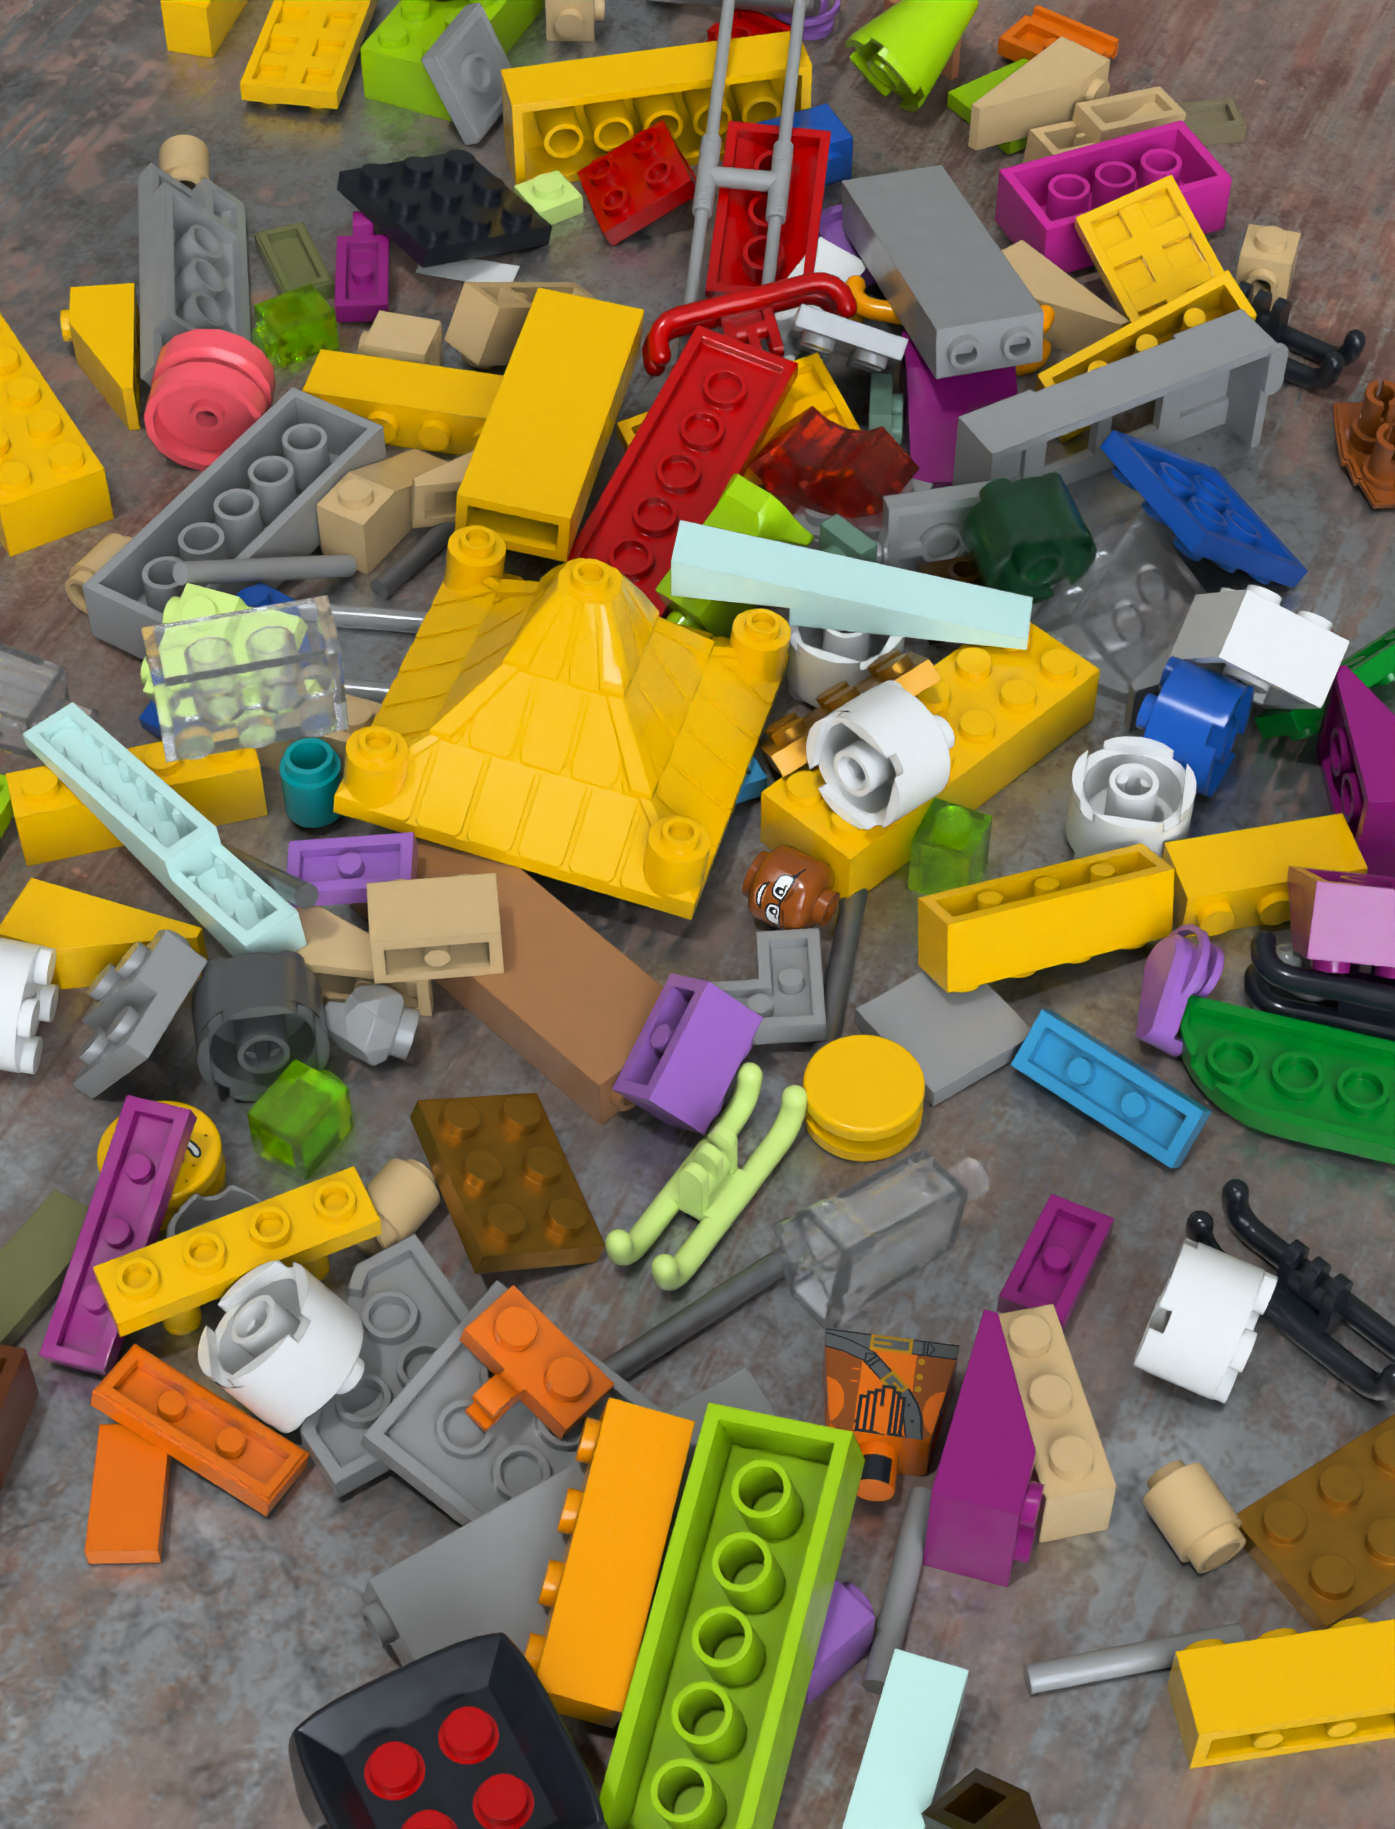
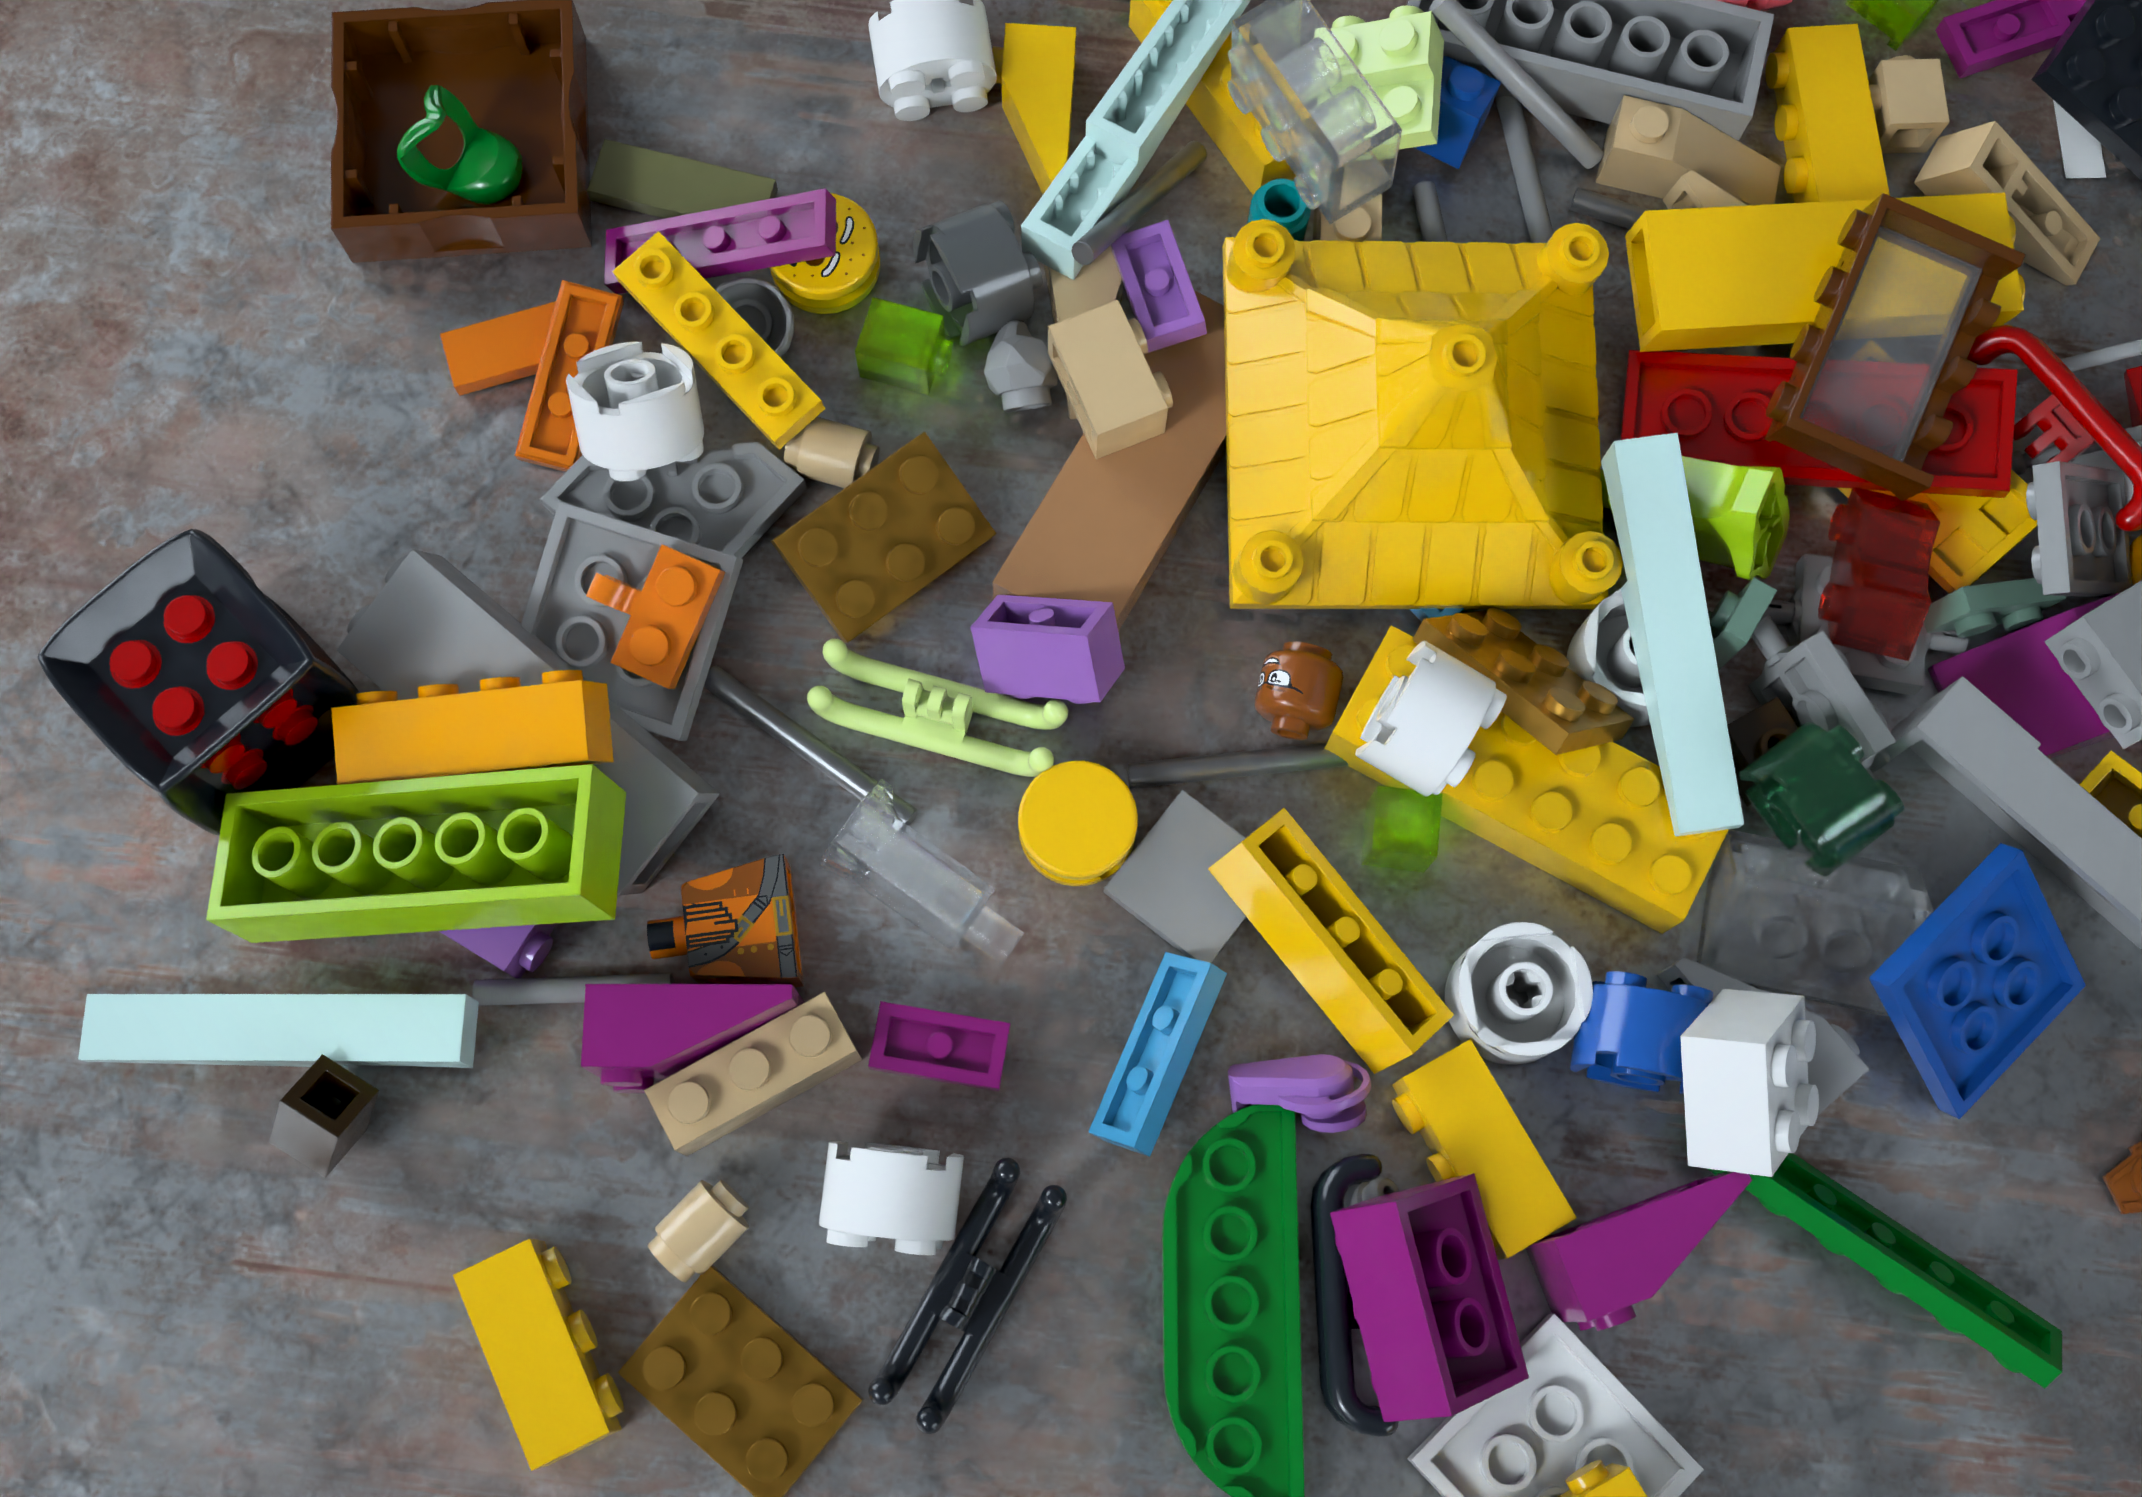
camera: 70 degrees right, 25 degrees up
light grey plate [72,930,208,1099] -> none
light grey plate [711,928,827,1045] -> none
light grey bar [1023,1622,1246,1694] -> none
none -> window [1765,193,2026,502]

